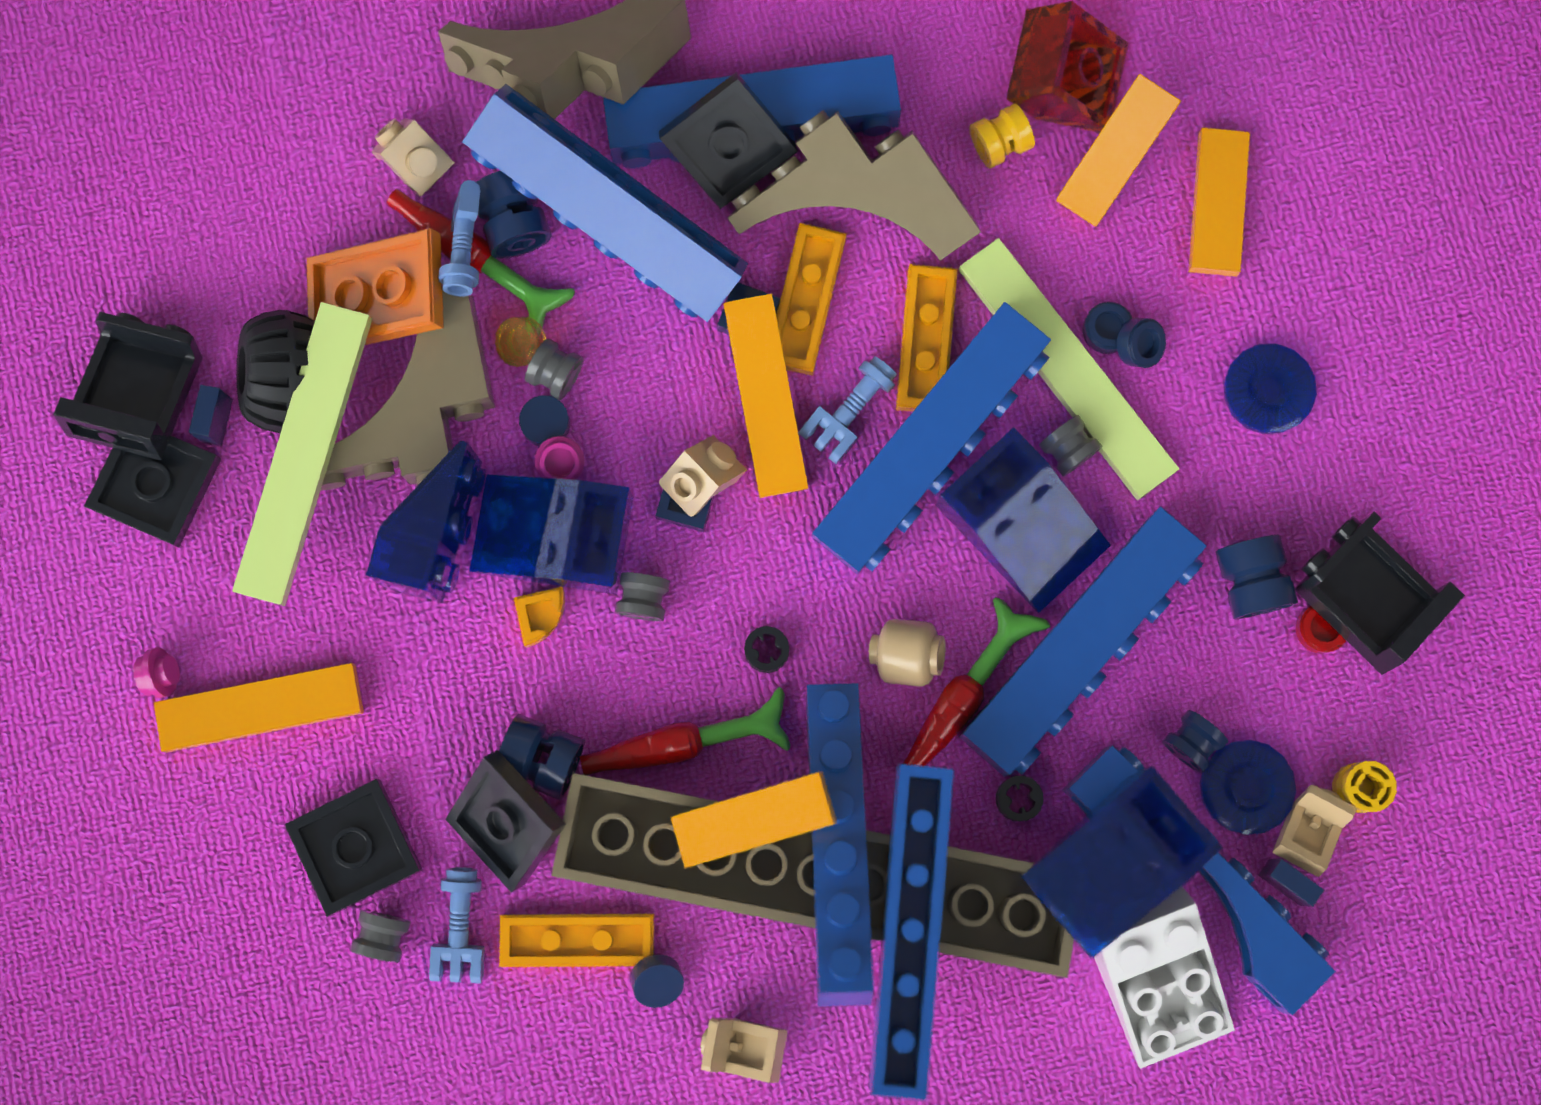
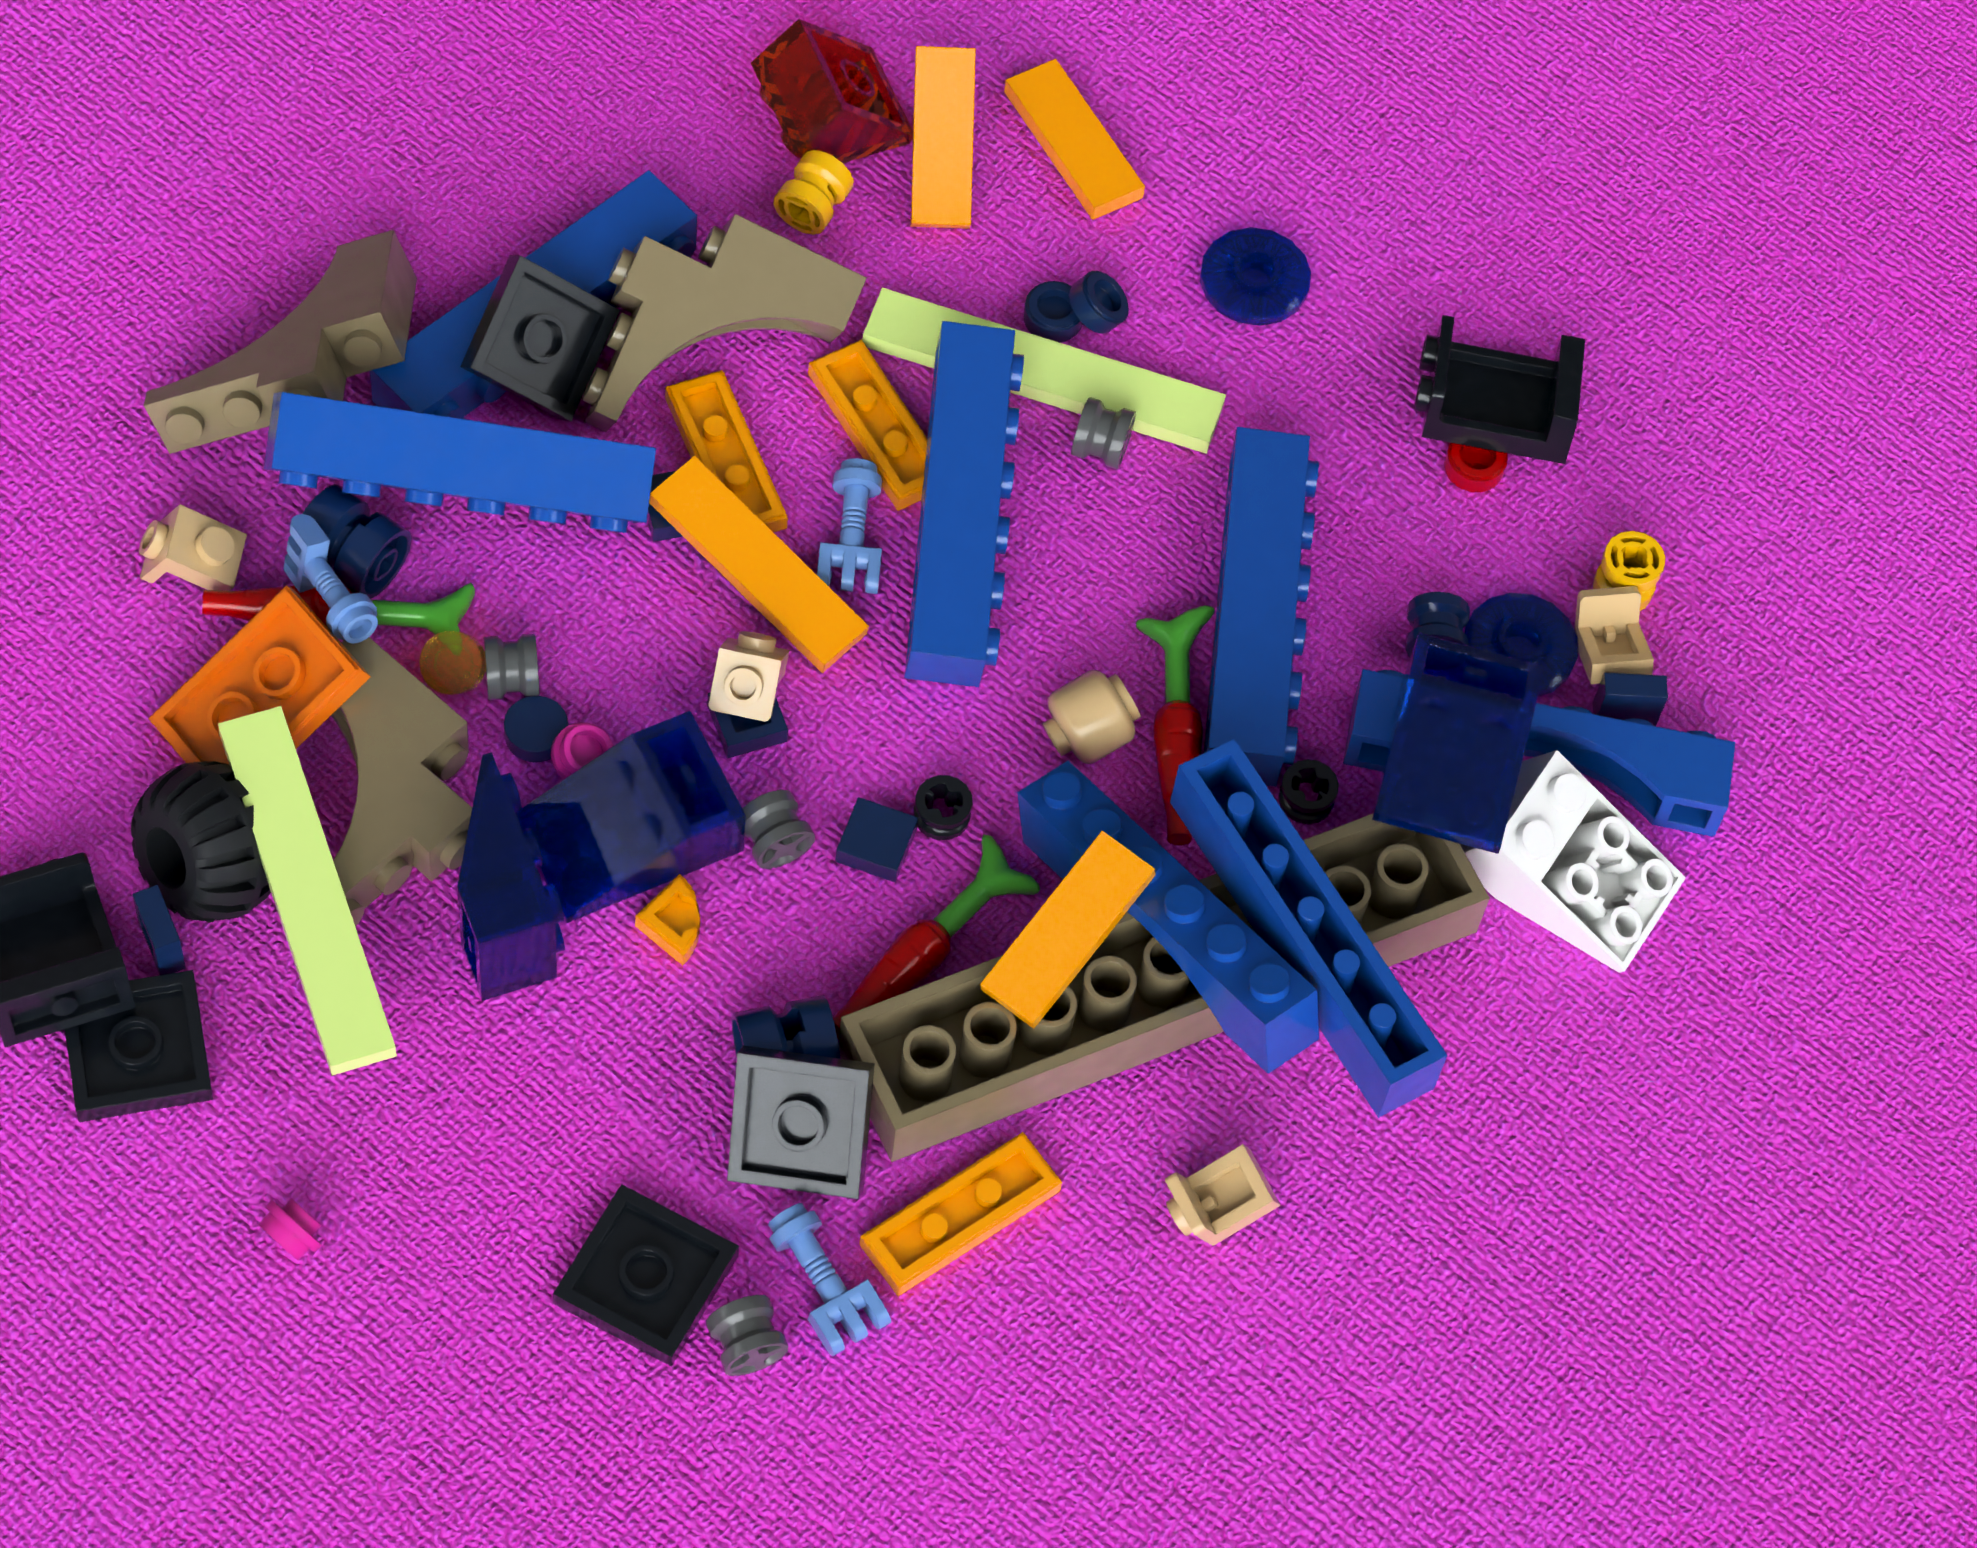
camera: 45 degrees left, 20 degrees down
light orange tile [154,663,364,753] -> none
dark blue tile [630,954,684,1008] -> none
clear blue slope [936,427,1111,613] -> none
dark blue wheel [1215,535,1299,620] -> none
none -> dark blue tile [835,797,919,883]

